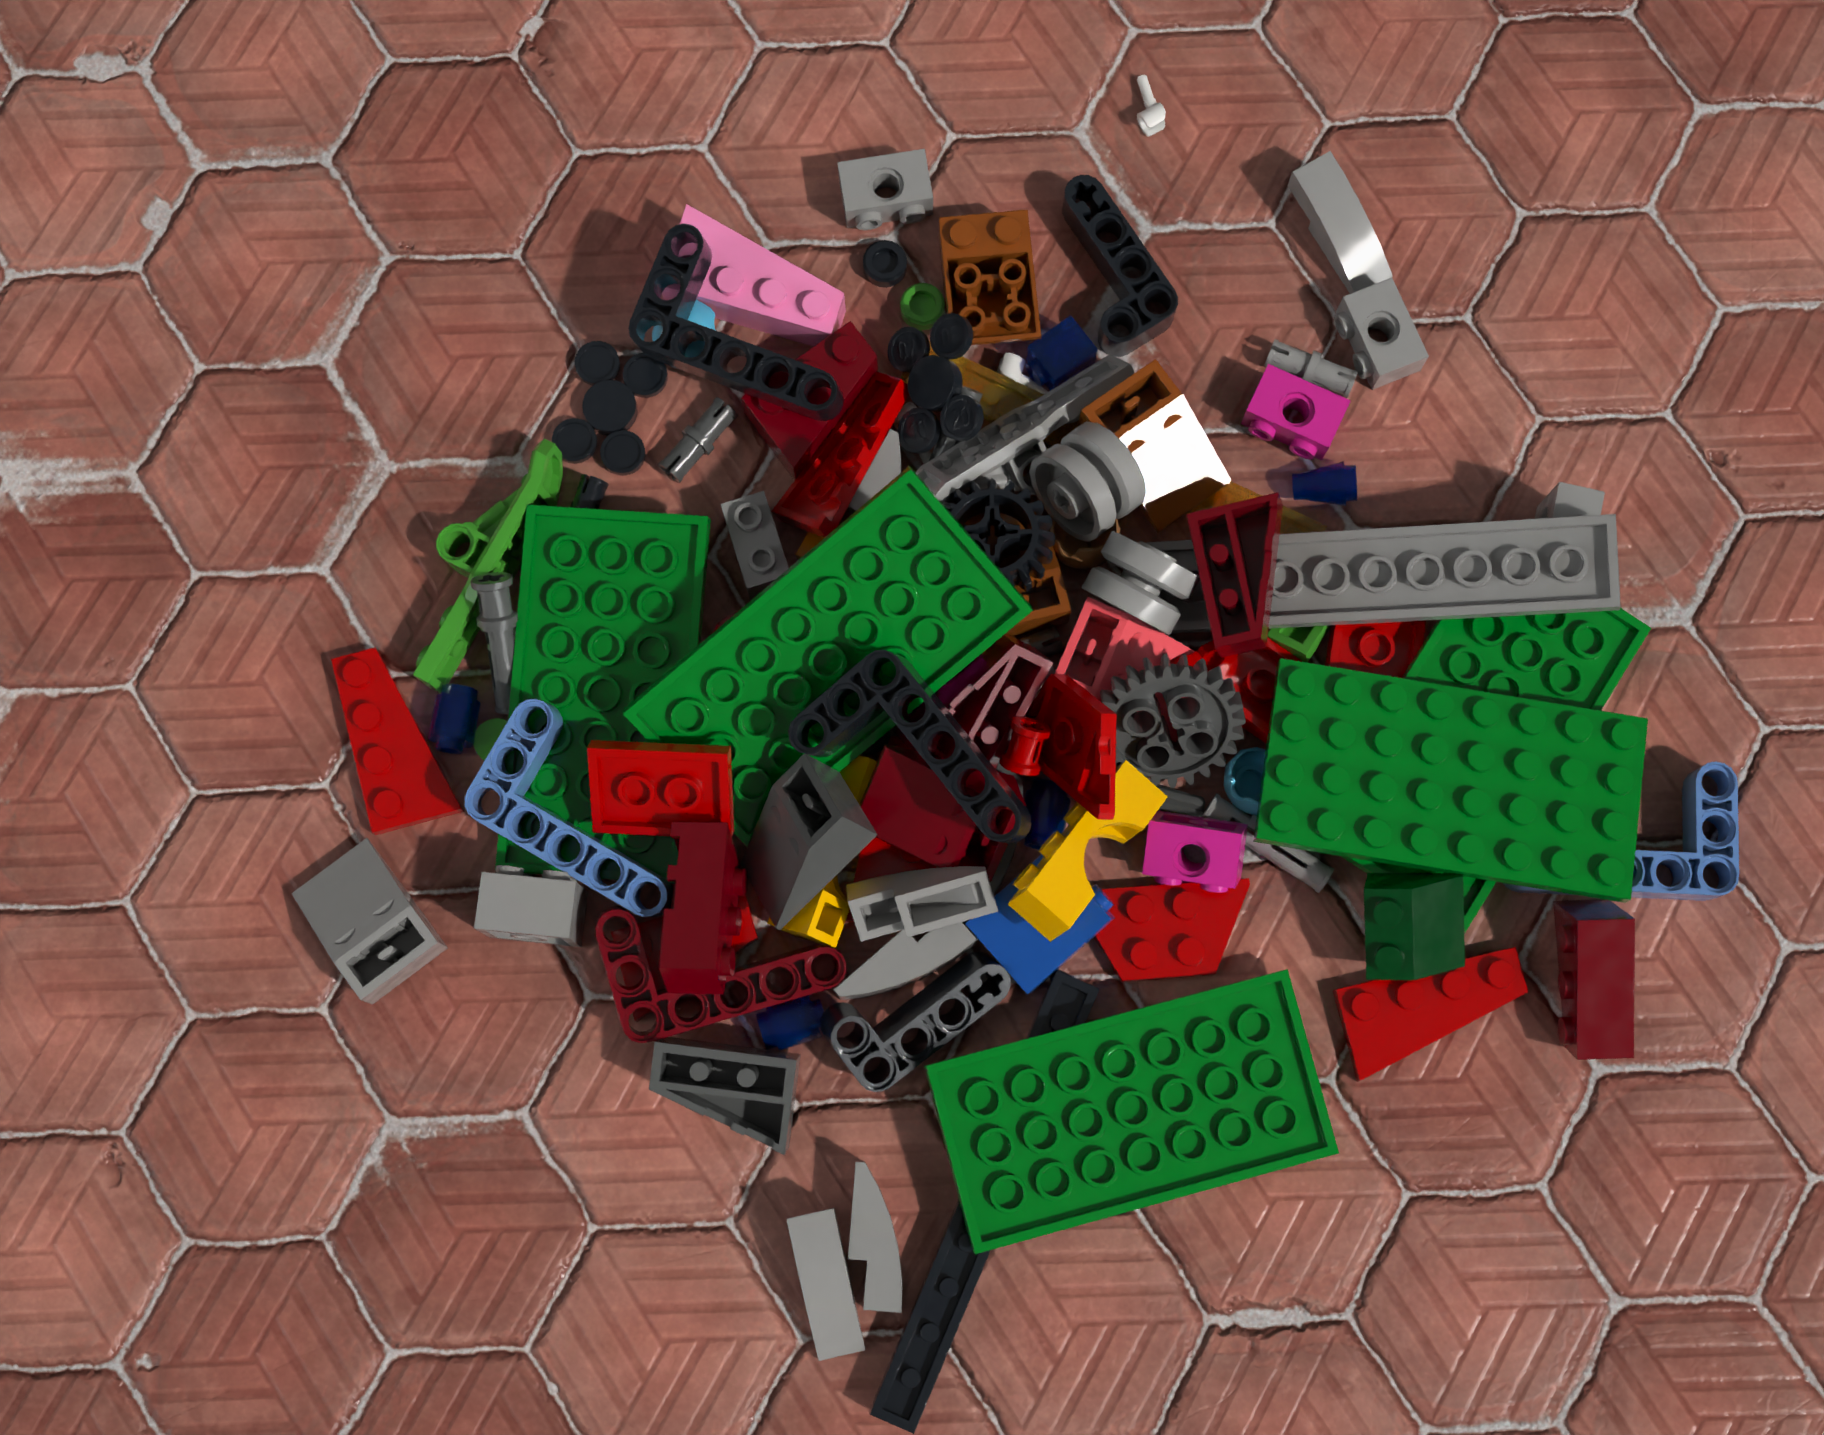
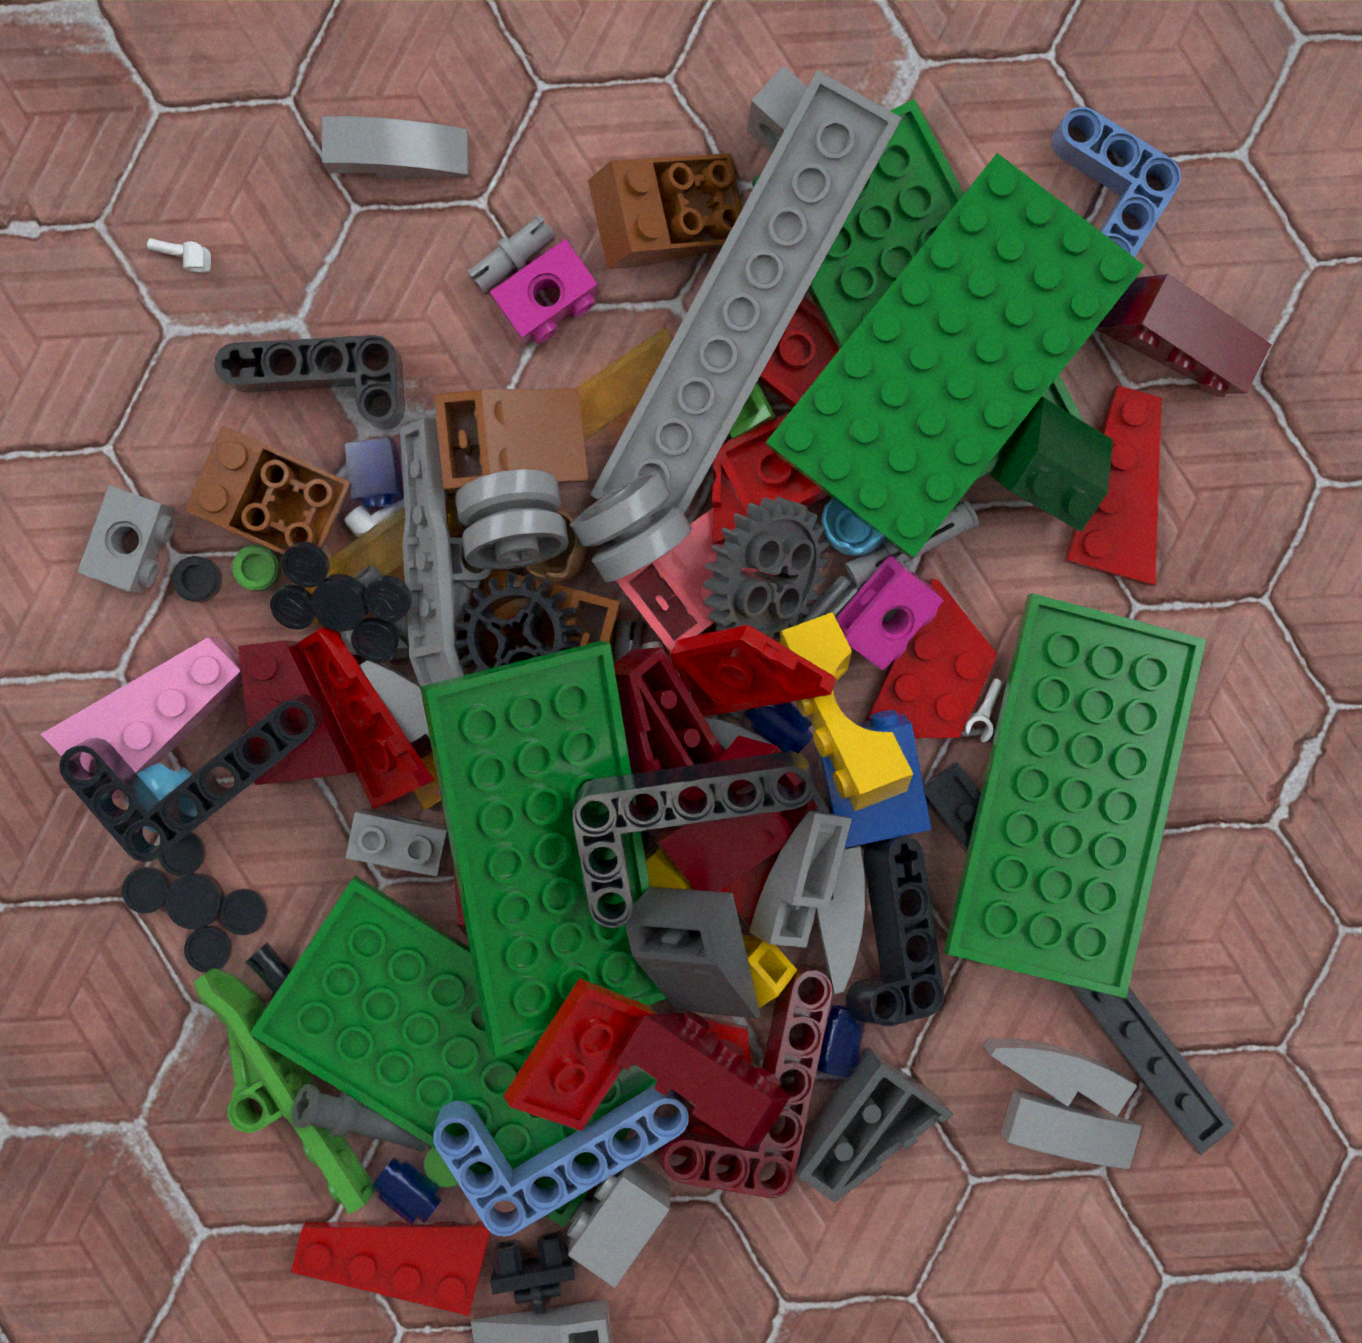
camera: 60 degrees left, 10 degrees up
dark grey pin [658,397,738,483] -> none
red bush [999,716,1051,776] -> none
dark red wedge [1187,492,1283,658] -> none
clear blue cone [1292,461,1357,506] -> none
light grey brick [1334,277,1429,390] -> none
none -> black hips [490,1231,577,1315]
none -> dark orange slope [588,153,743,269]
none -> white hand [964,678,1004,742]

